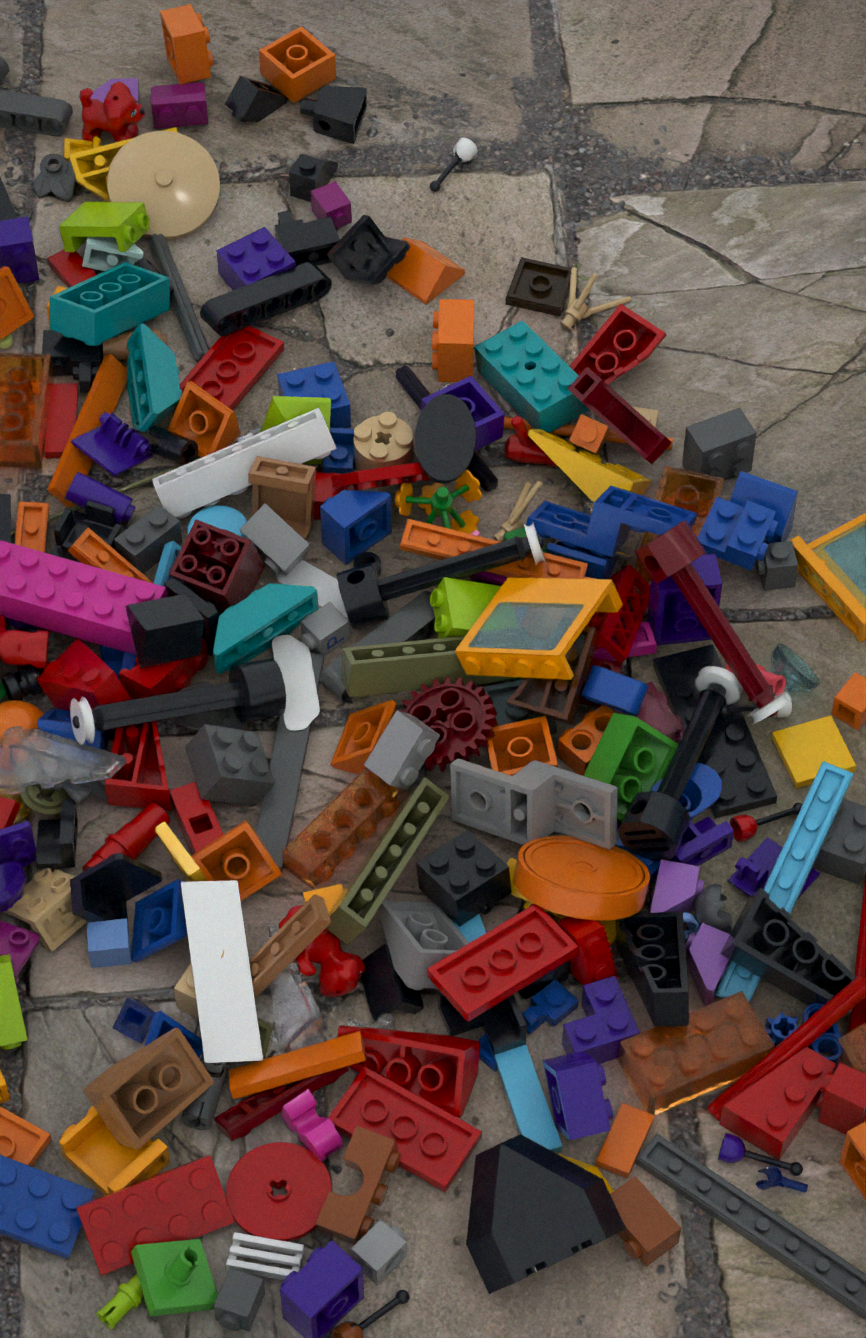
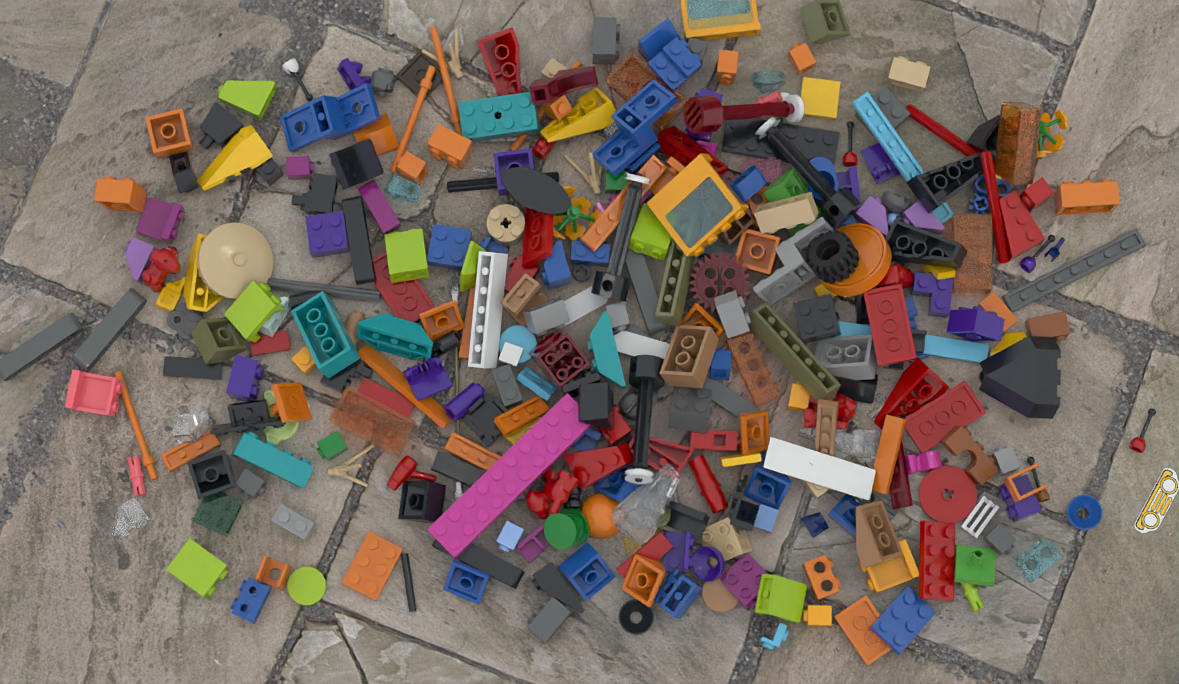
camera: 65 degrees left, 25 degrees up
none -> olive slope [191,317,247,364]
none -> yellow wedge [197,124,273,191]
none -> lime slope [217,81,278,120]
none -> blue bracket [279,83,381,152]
none -> dark purple tile [337,58,372,91]
none -> magenta slope [357,179,401,234]
none -> dark grey head [370,68,396,96]
none -> clear light blue piece [384,173,422,203]
none -> lime panel [384,229,429,283]
none -> orange bar [390,65,436,174]
none -> orange brick [396,151,428,187]
none -> orange bar [430,27,462,136]
none -> white tile [499,342,523,367]
none -> blue brick [570,239,610,267]
none -> medium nougat brick [659,325,719,388]
none -> blue brick [710,349,731,380]
none -> orange brick [716,50,738,85]
none -> tan brick [754,192,819,234]
none -> orange brick [802,555,841,601]
none -> black tyre [806,230,859,283]
none -> yellow slope [922,264,956,280]
none -> orange piece [1003,463,1049,503]

